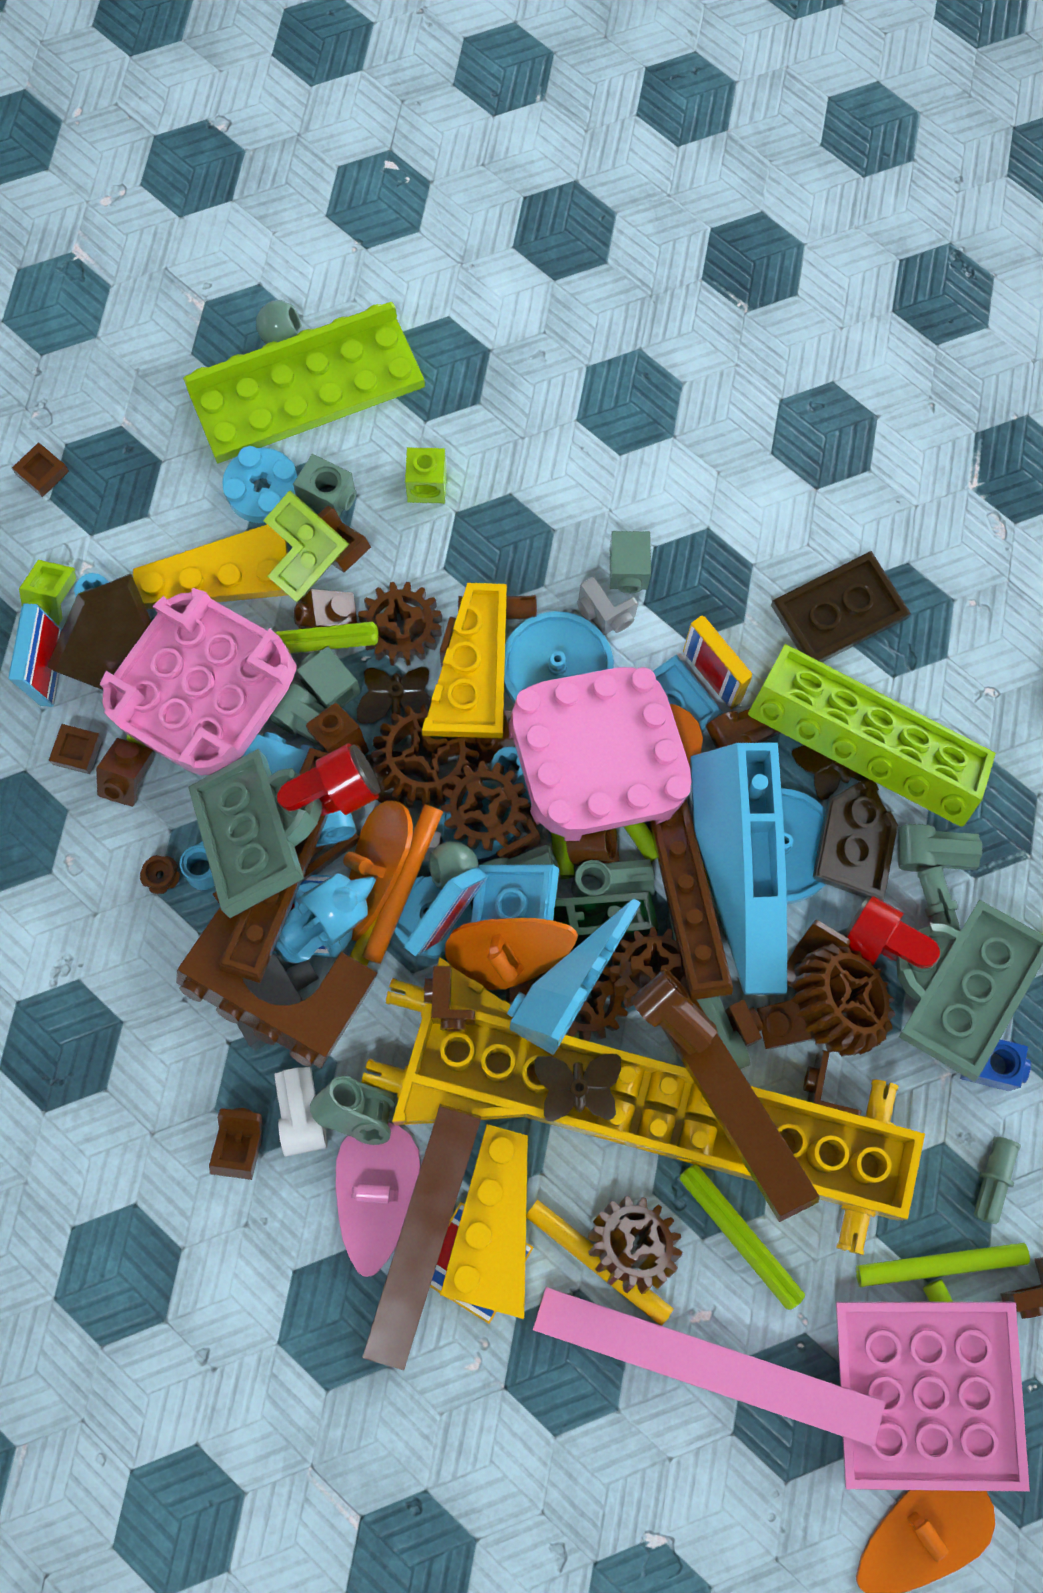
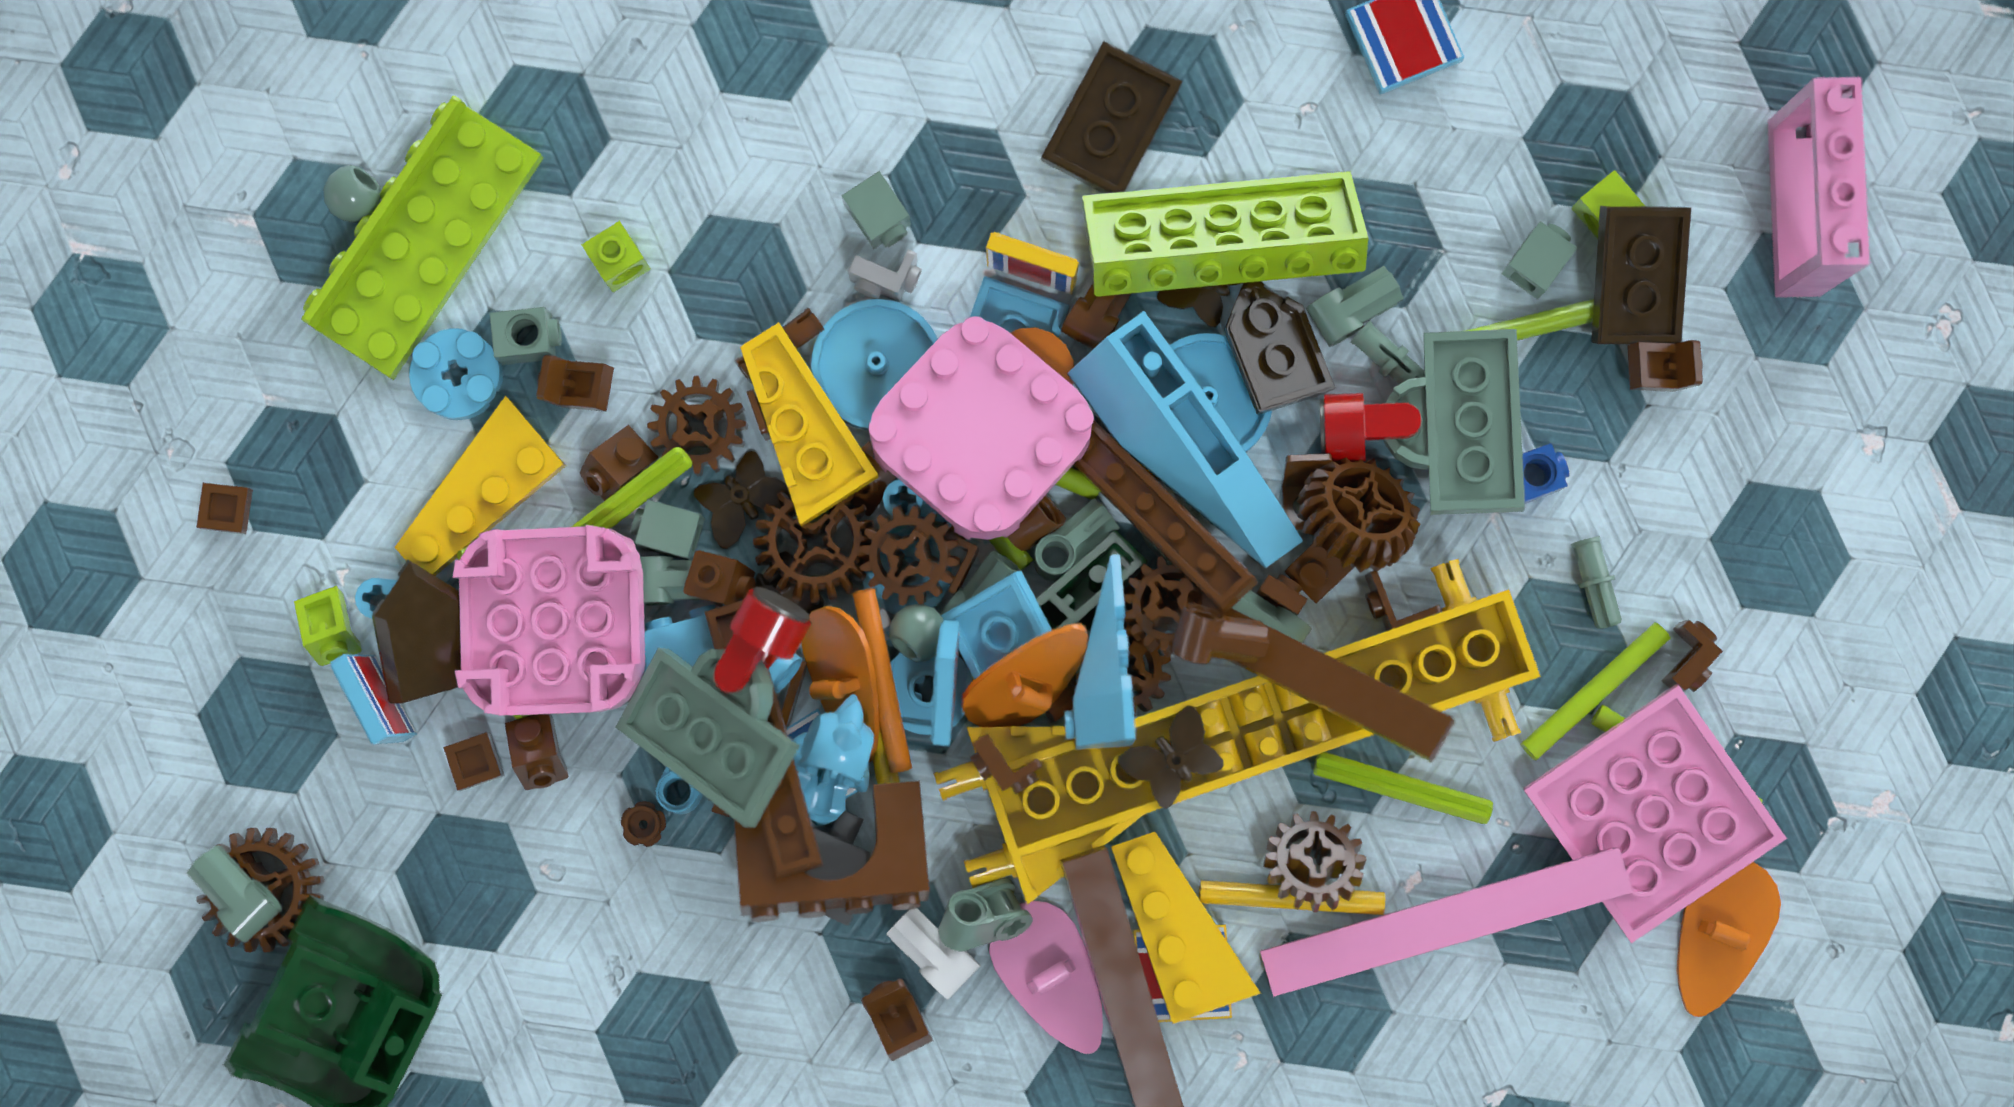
camera: 30 degrees left, 10 degrees up
lime plate [263,491,349,603] -> none

